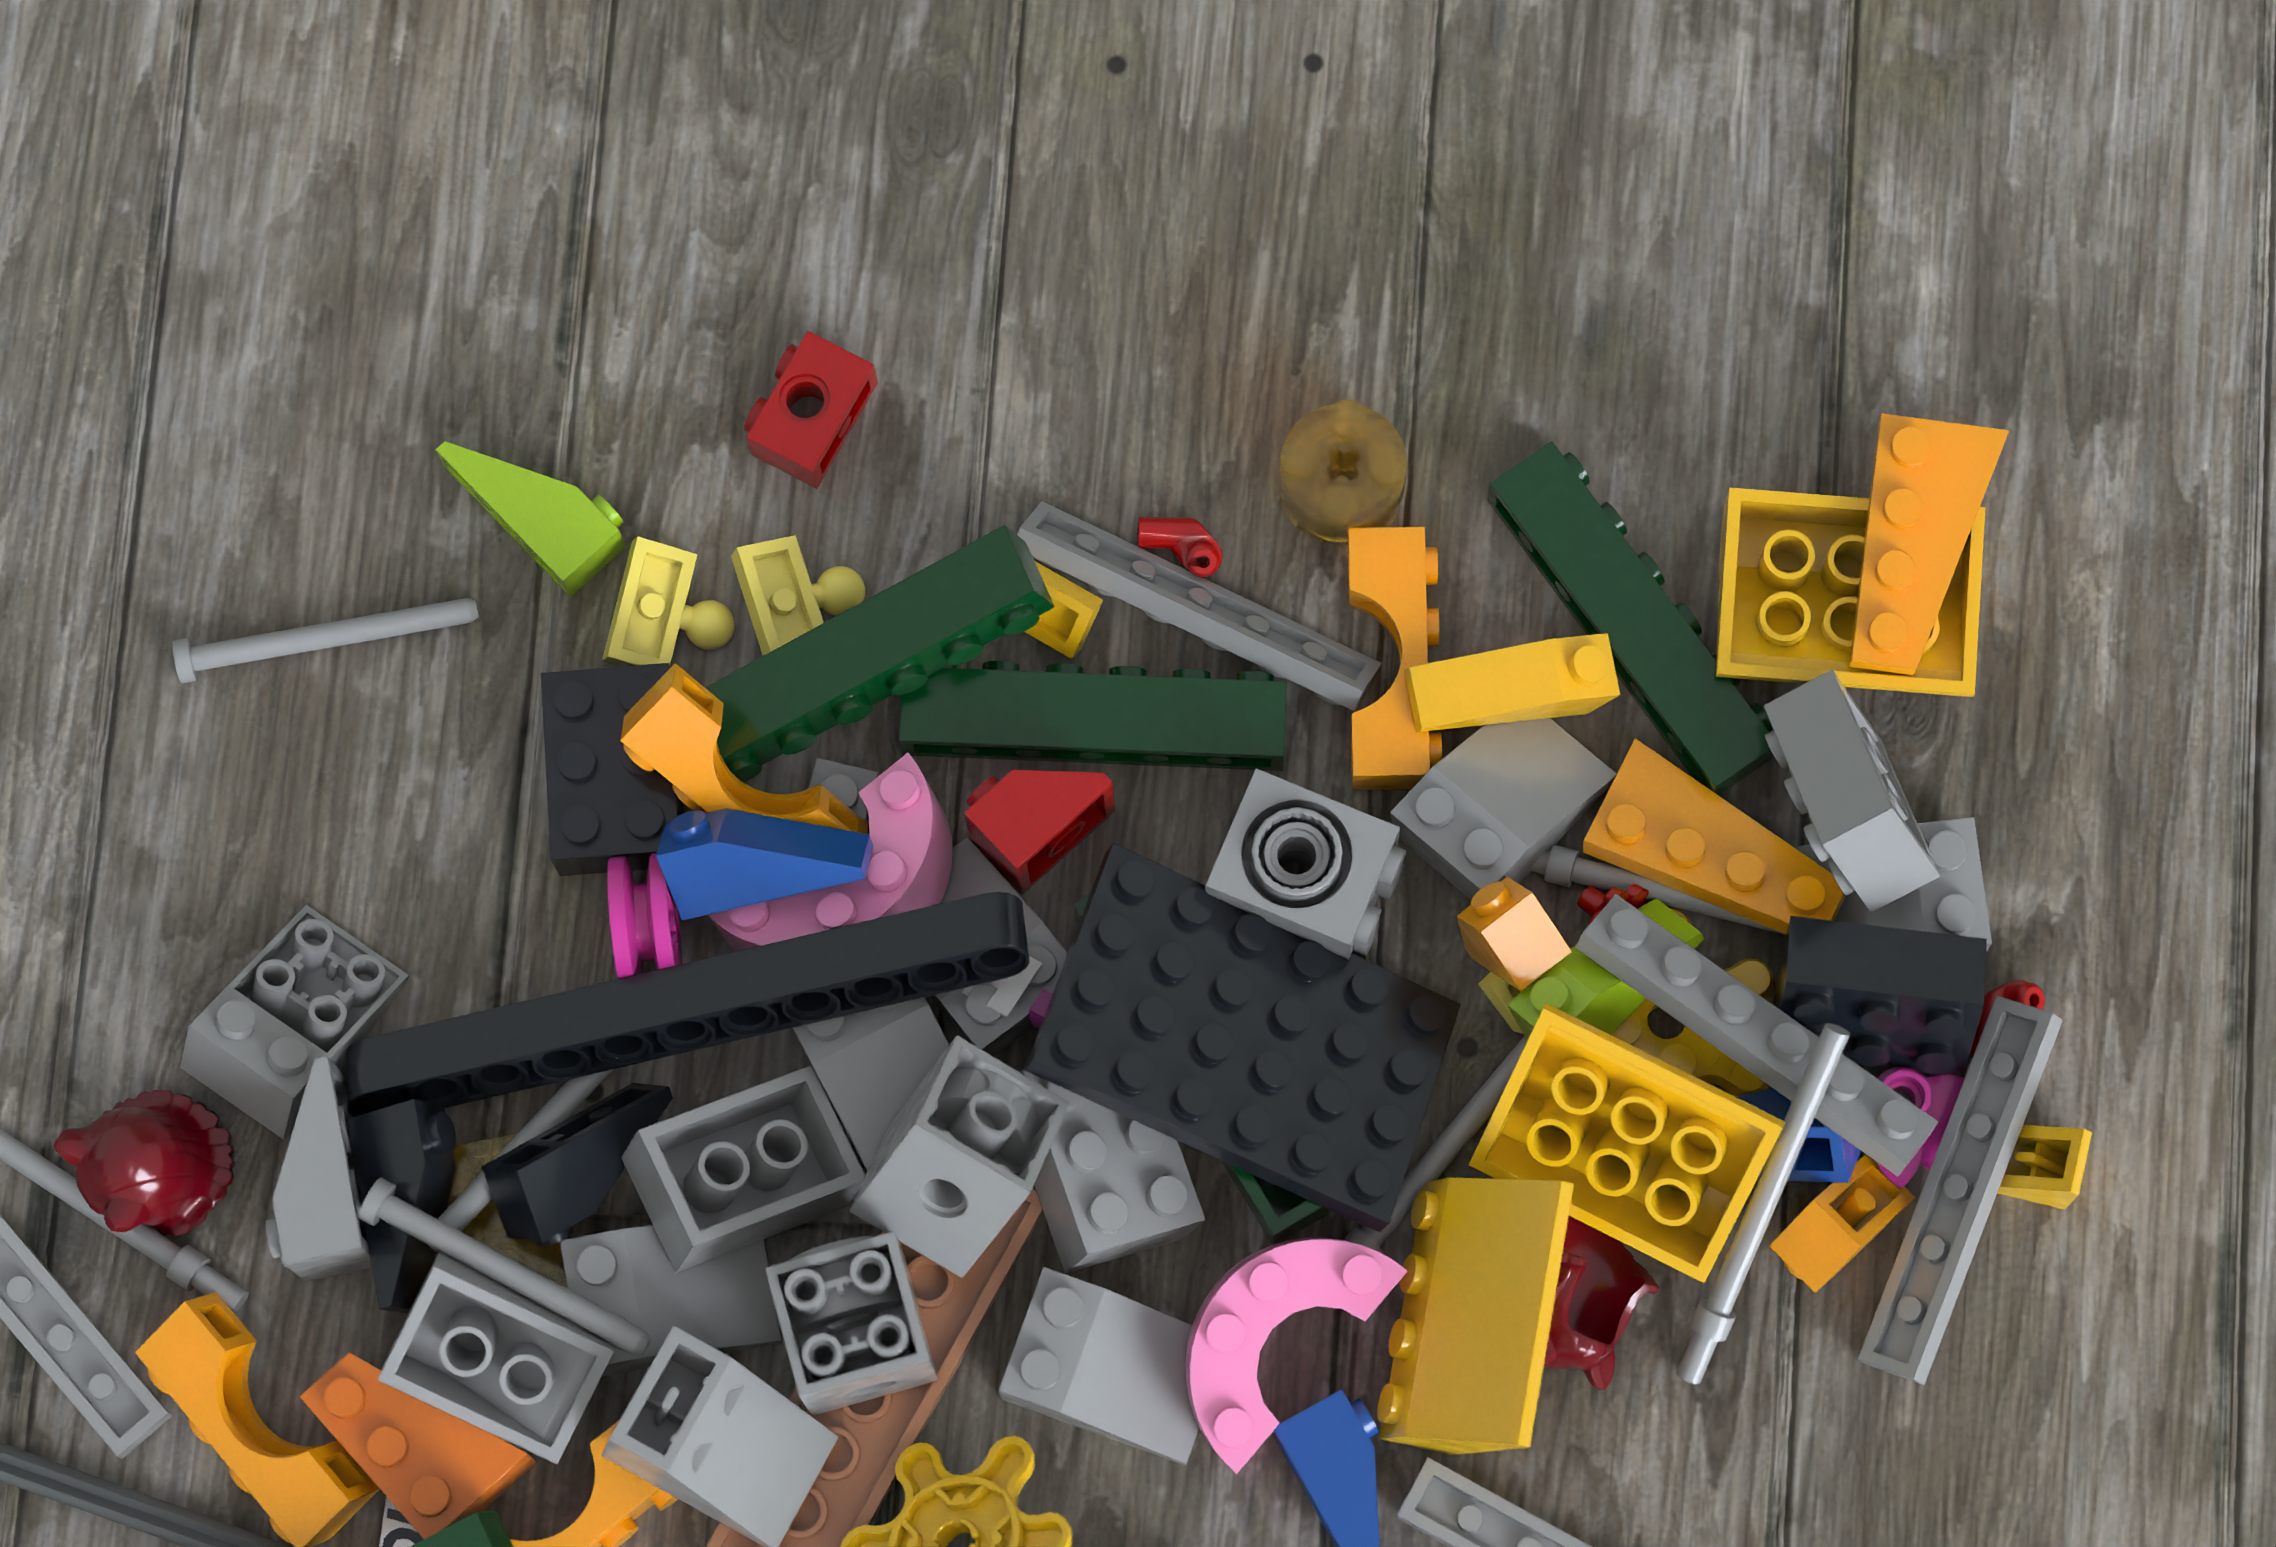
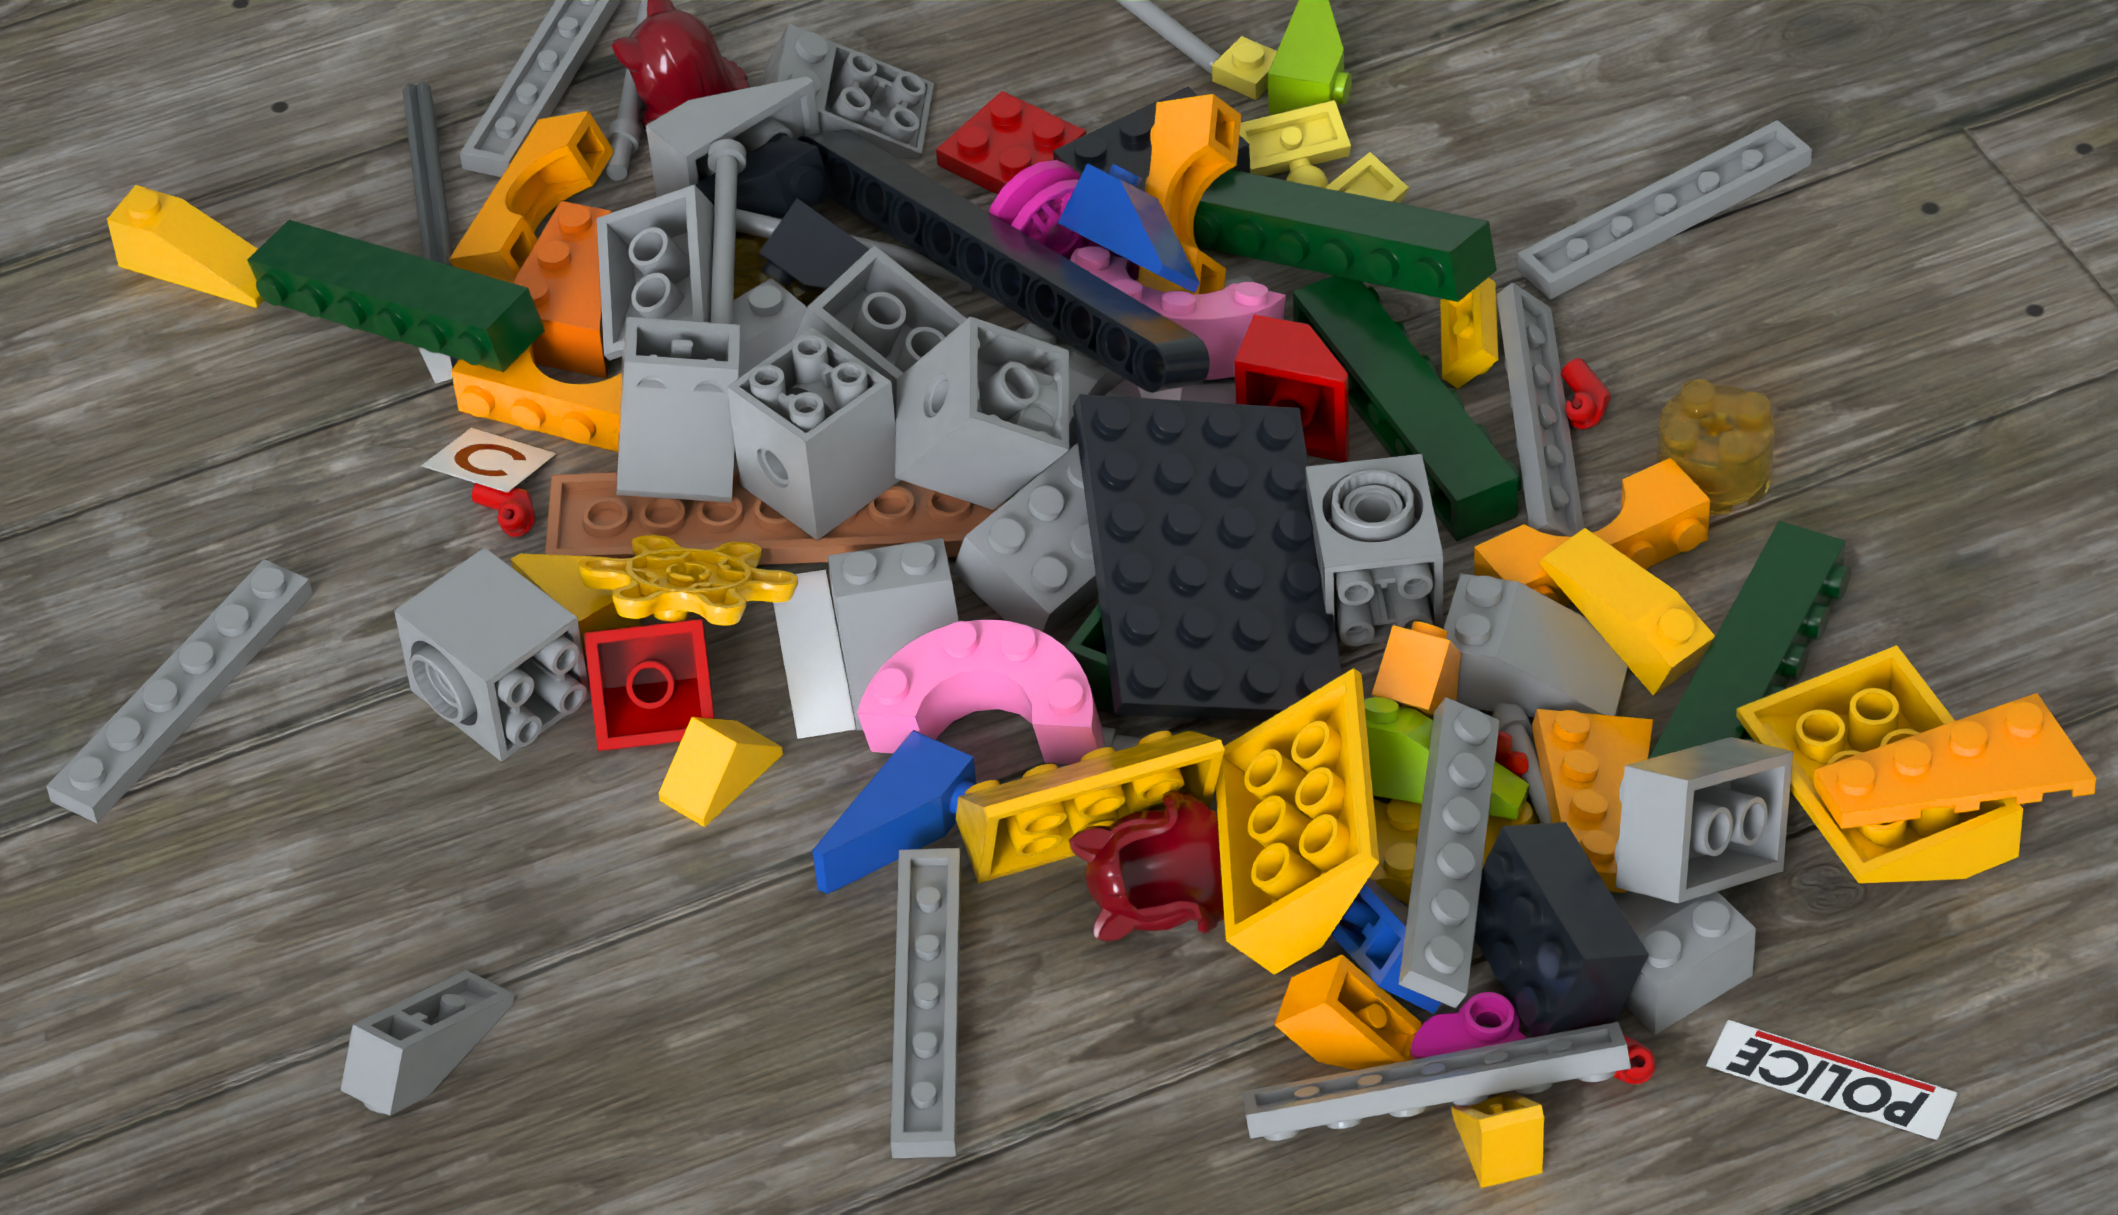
camera: 60 degrees right, 30 degrees down
red brick [744,331,878,489] -> none
light grey bar [1676,1023,1850,1384] -> none
none -> white sticker [773,569,856,739]
none -> red plate [936,91,1086,195]
none -> light yellow plate [1212,36,1277,100]
none -> light grey plate [1517,120,1812,300]
none -> sticker [1706,1020,1958,1140]

